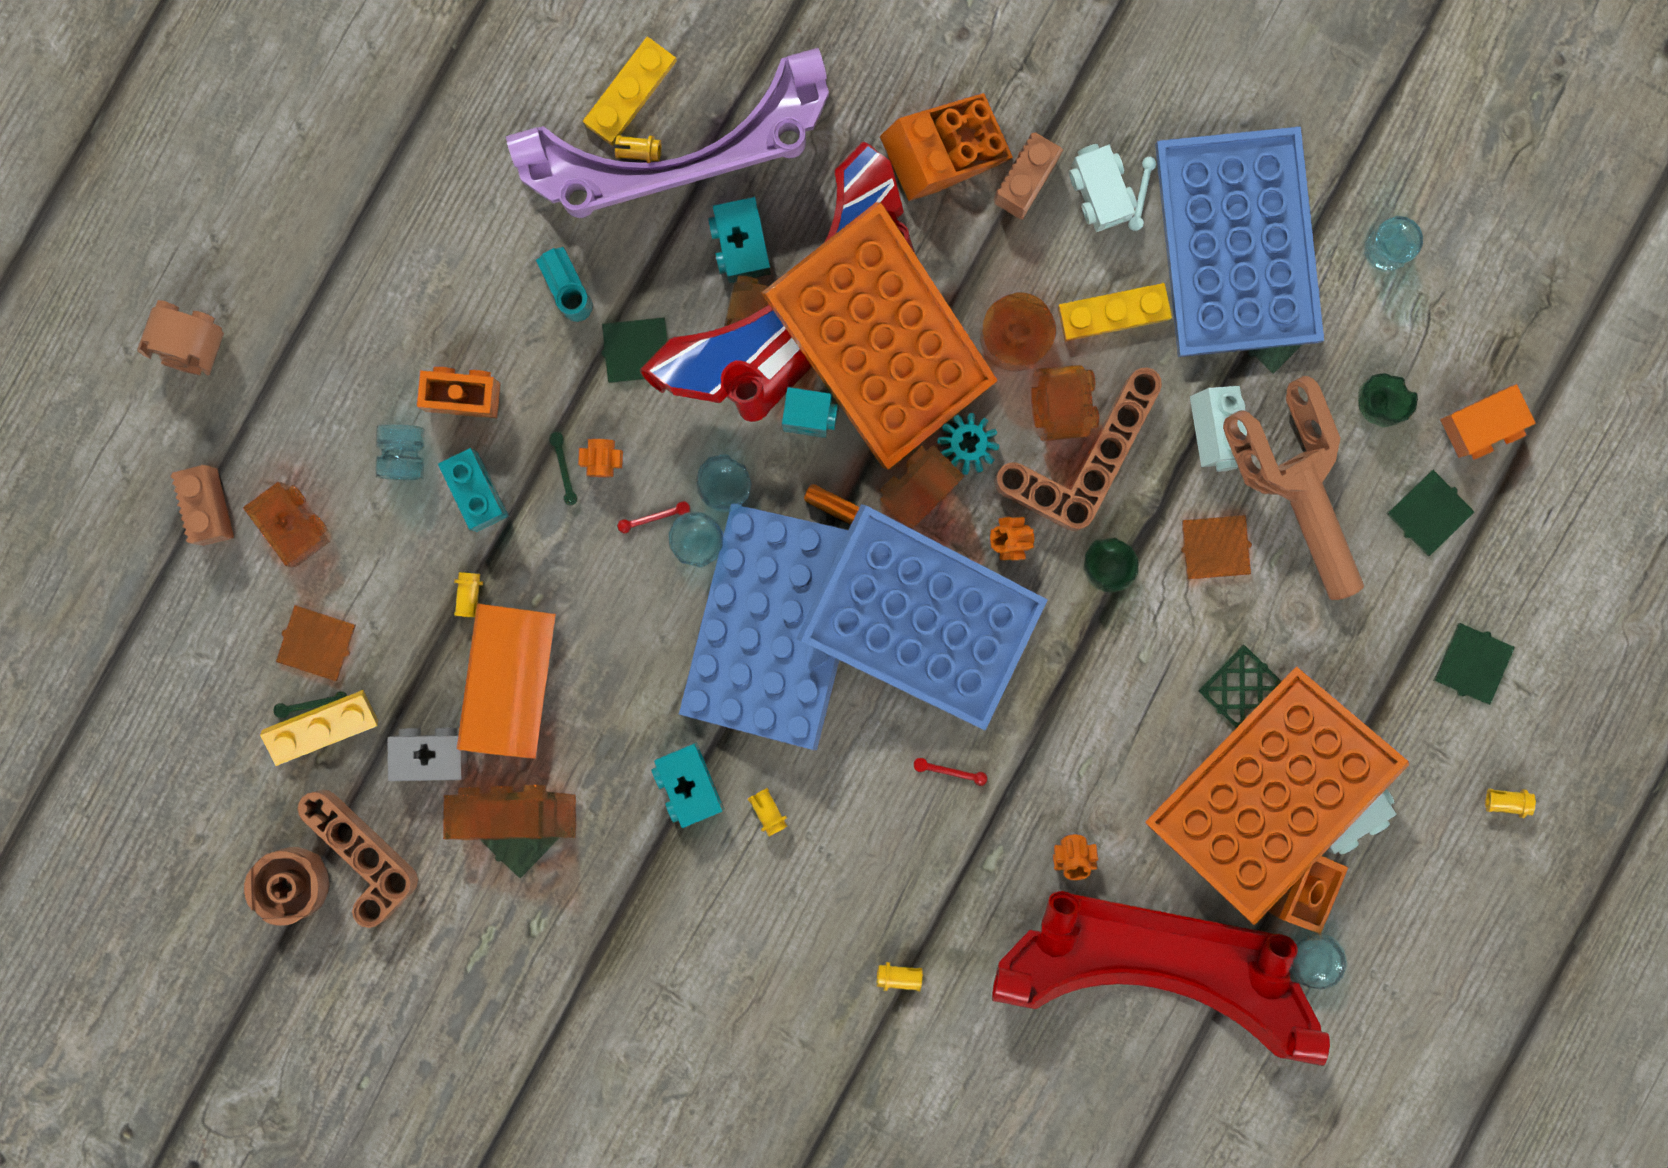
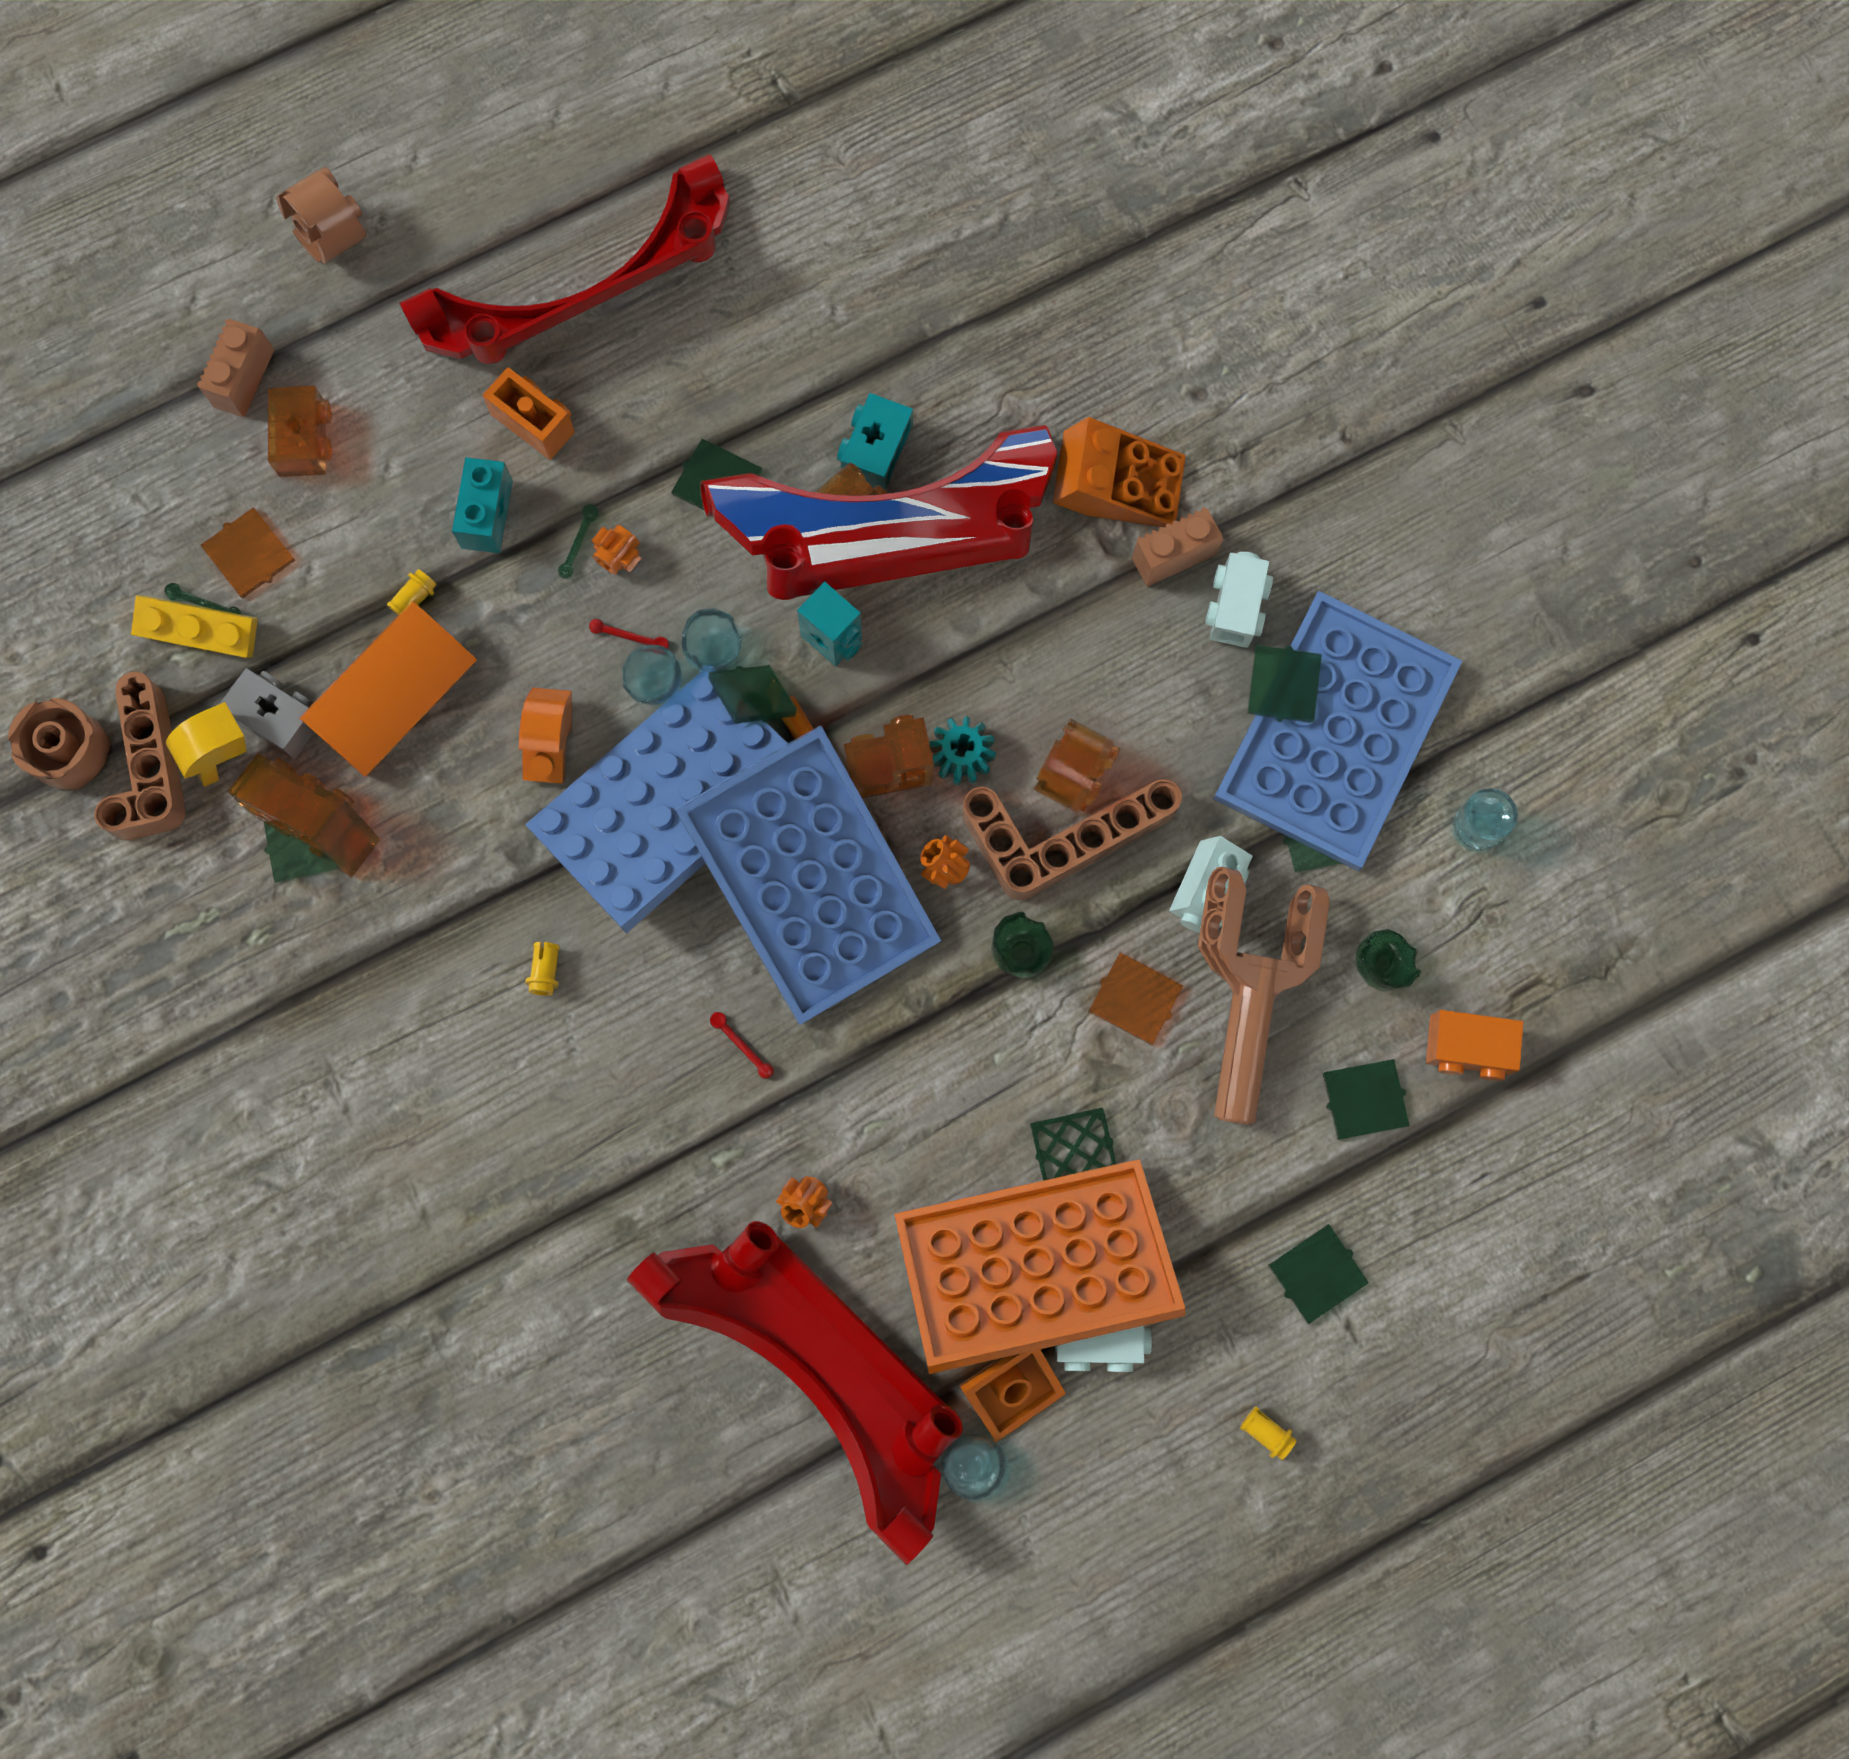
camera: 30 degrees right, 10 degrees down
clear light blue wheel [375,425,425,480] -> none
lavender panel [506,48,829,218] -> none
teal piece [536,247,593,322] -> none
yellow plate [582,36,677,146] -> none
yellow pin [615,135,662,163] -> none
teal brick [651,742,724,828] -> none
orange plate [761,202,998,470] -> none
yellow pin [876,962,923,992] -> none
clear orange brick [980,292,1056,371] -> none
yellow plate [1057,283,1172,342] -> none
light aqua hinge [1128,157,1156,231] -> none
none -> yellow brick [166,702,247,787]
none -> red panel [399,154,730,364]
none -> orange brick [519,687,572,784]
none -> clear green piece [708,665,797,724]
none -> clear green piece [1247,645,1322,723]

